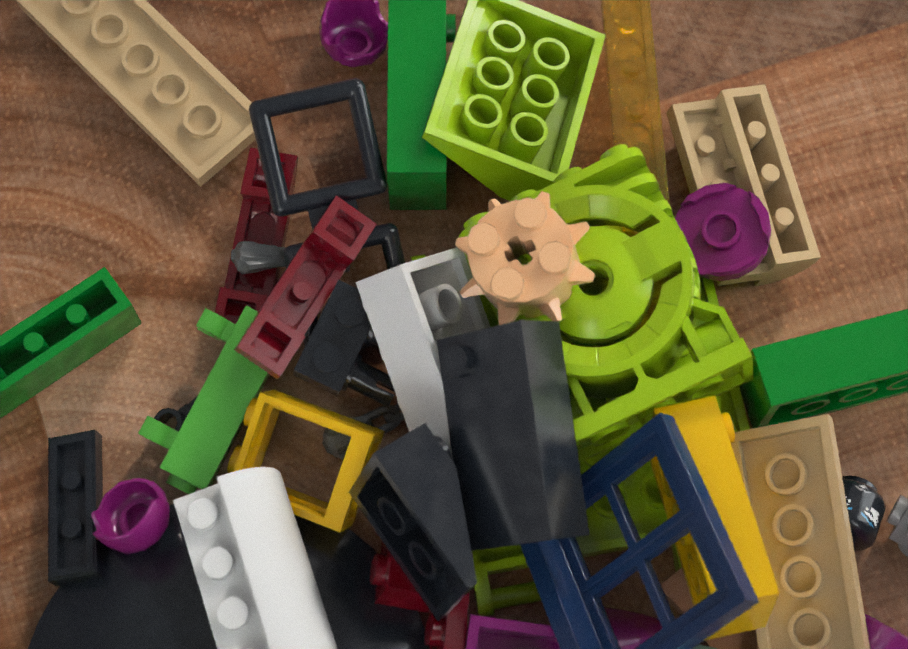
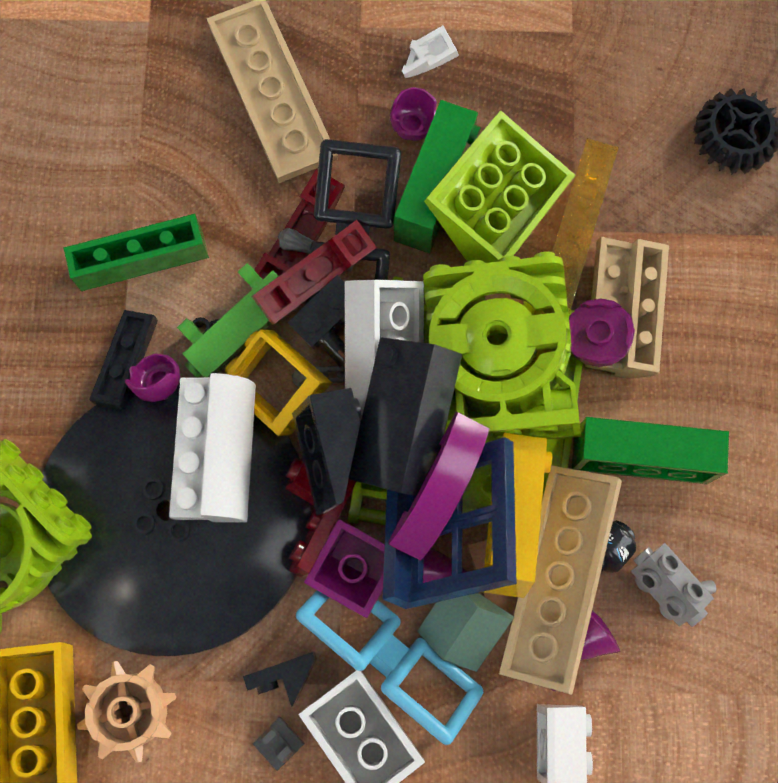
camera: 20 degrees right, 5 degrees up
light nougat brick [455,191,595,325] -> none
none -> magenta slope [388,411,489,560]

